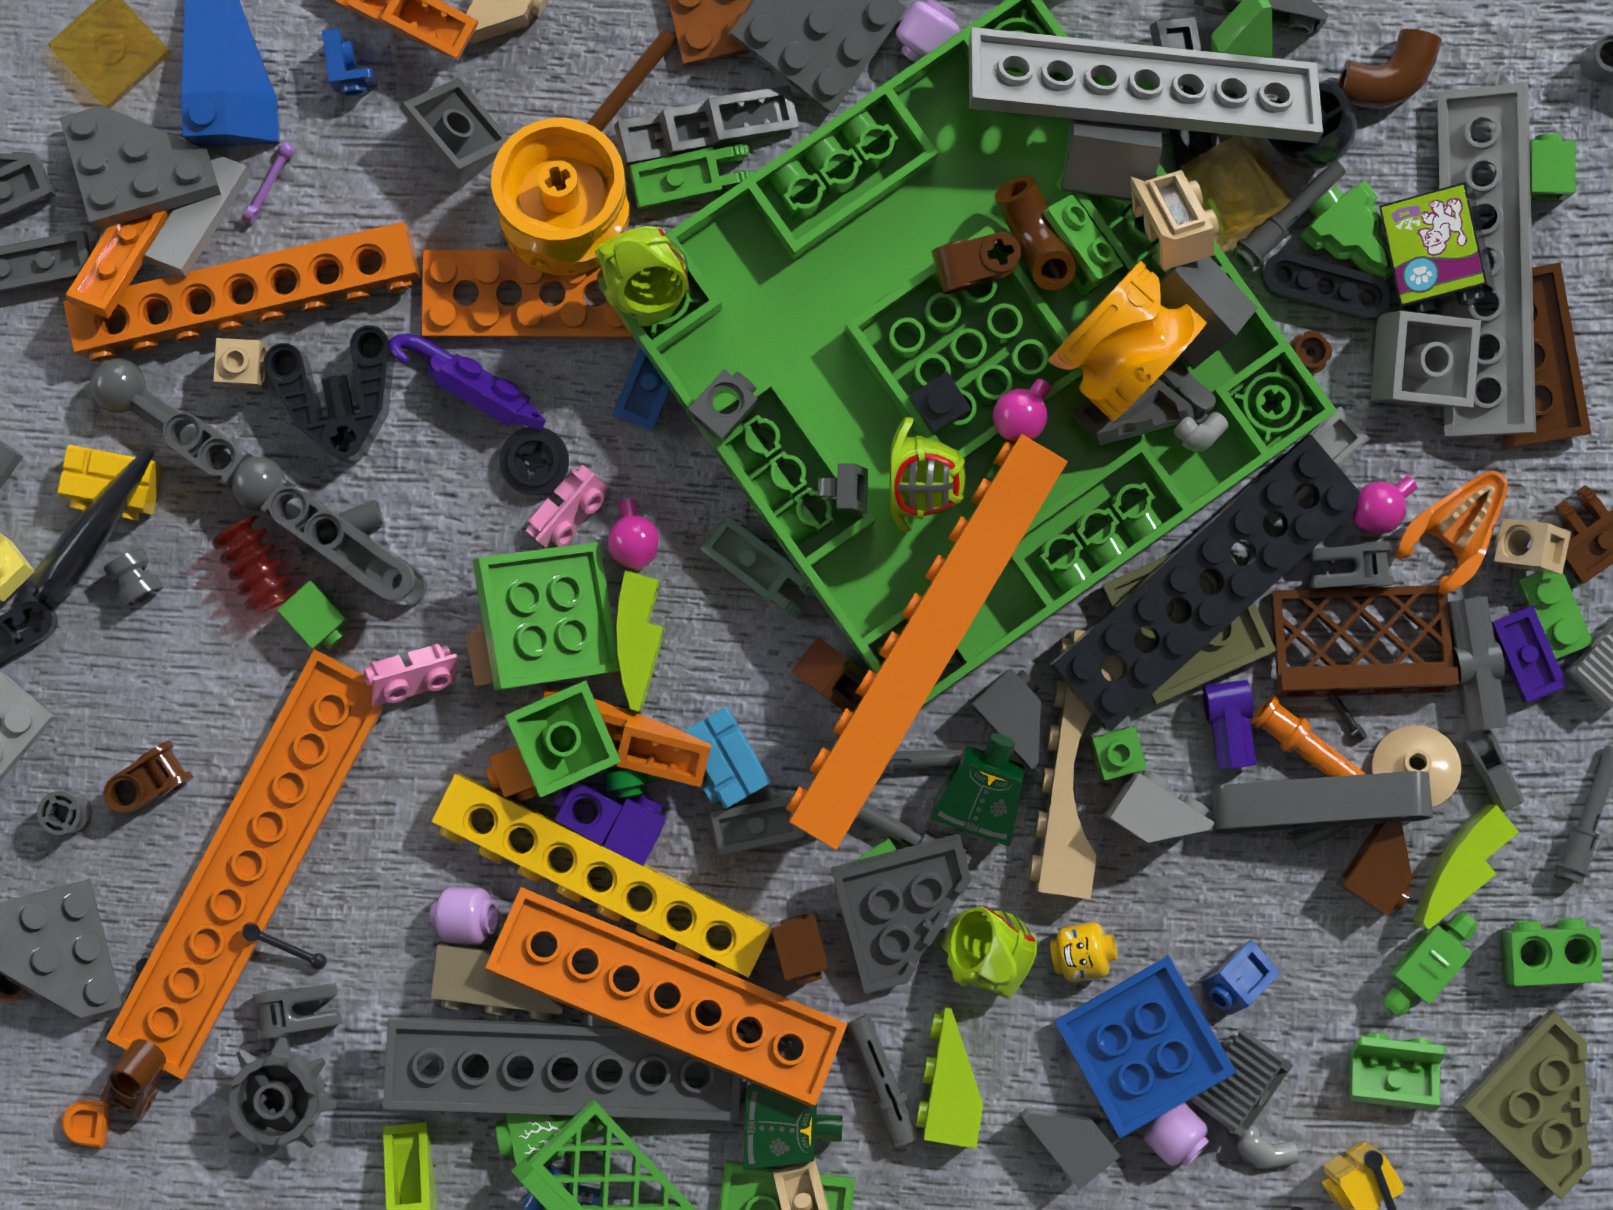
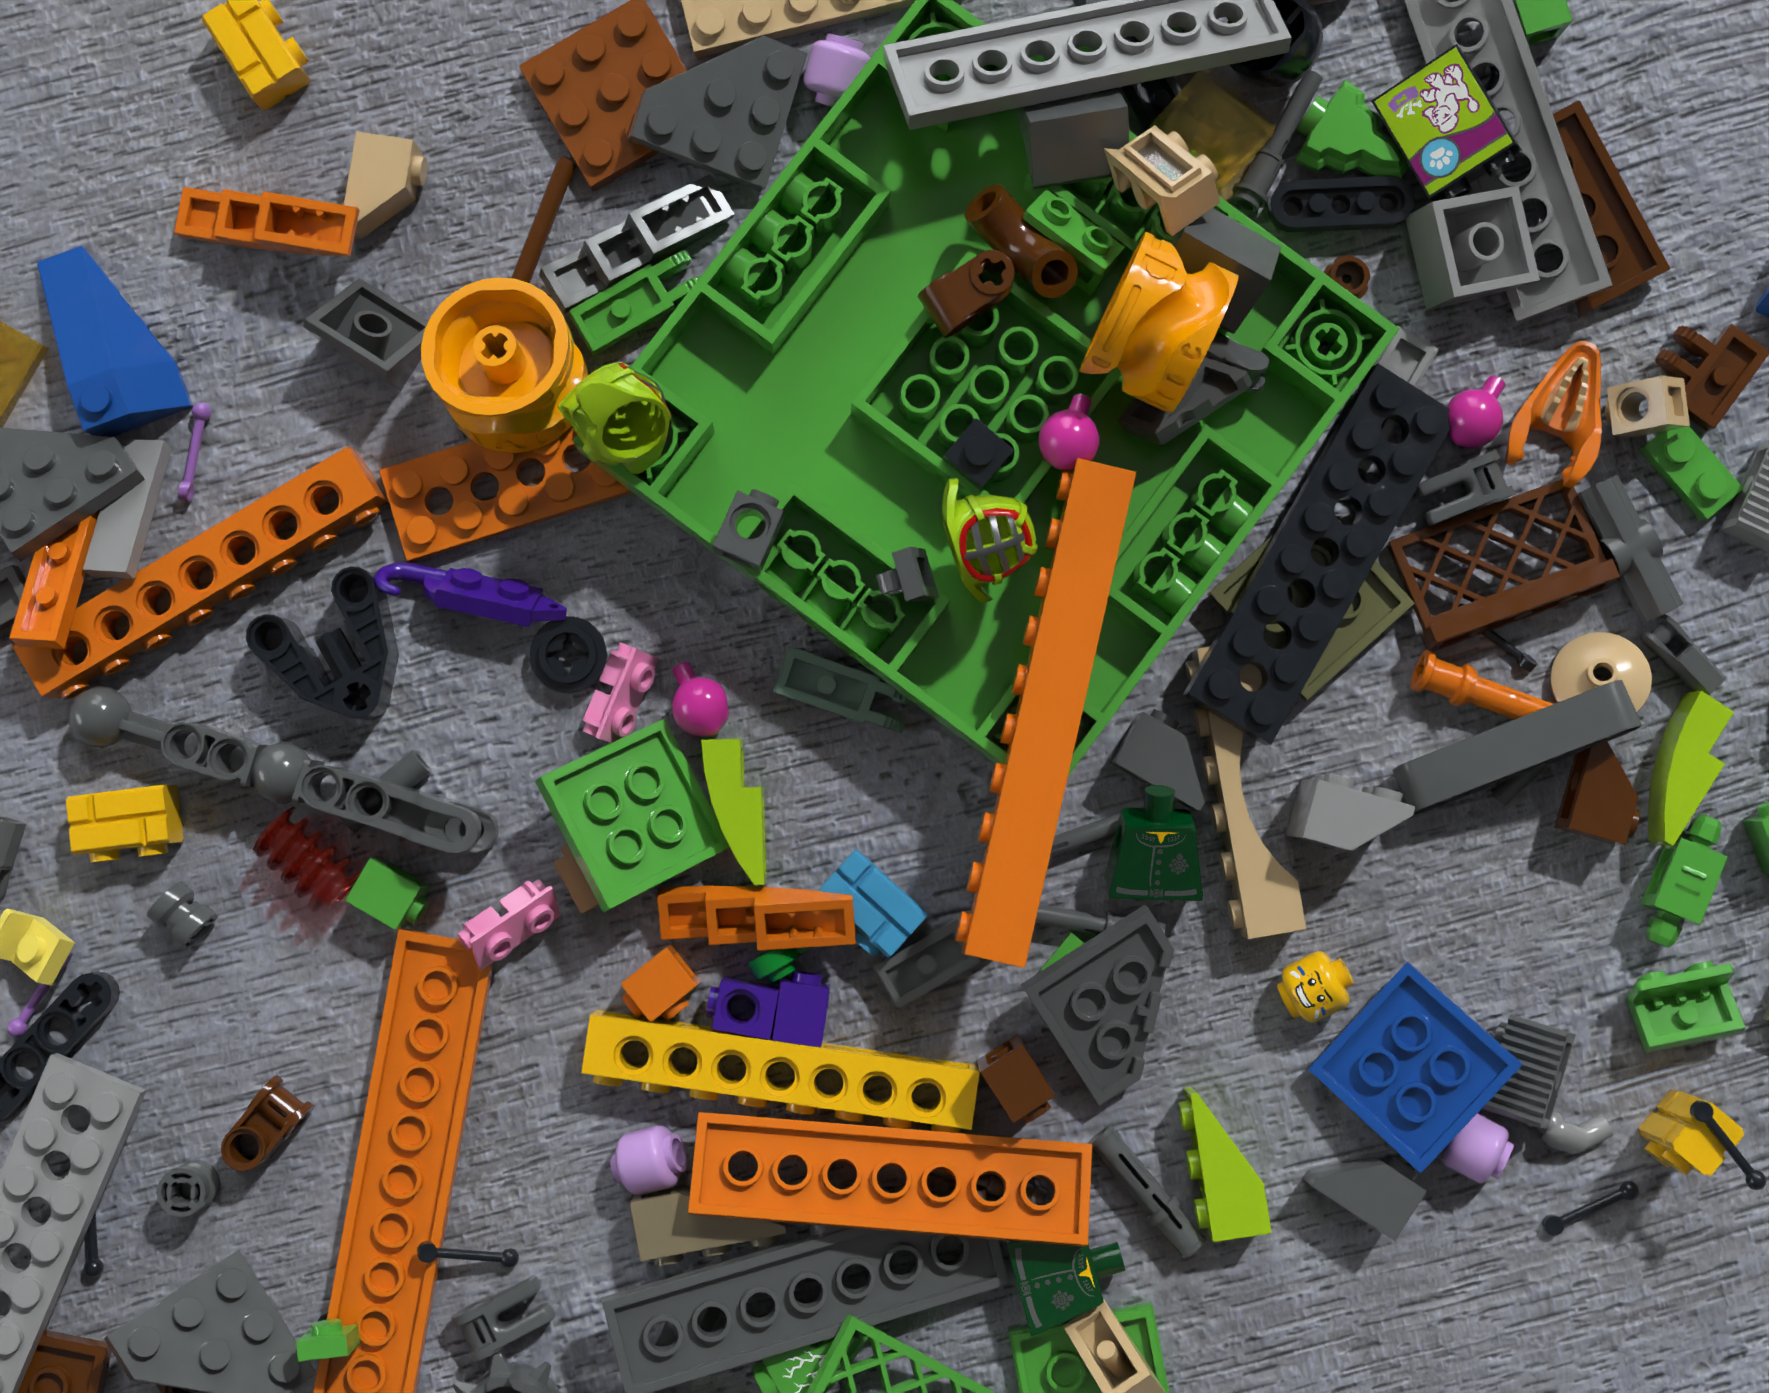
camera: 15 degrees left, 0 degrees up
black piece [33,447,154,604] -> none
tan brick [213,338,270,391] -> none
blue bracket [322,28,377,96] -> none
bright green slope [504,681,621,798] -> none
blue plate [612,348,670,433] -> none
reddish brown slope [791,637,866,712] -> none
lime piece [941,905,1037,1000] -> none
bright green brick [1088,726,1147,781] -> none
light grey arm [1174,412,1228,452] -> none
bracket [1201,940,1281,1015] -> none
dark purple piece [1202,680,1256,770] -> none
dark purple plate [1491,605,1567,703] -> none
none -> bright green plate [296,1319,360,1362]

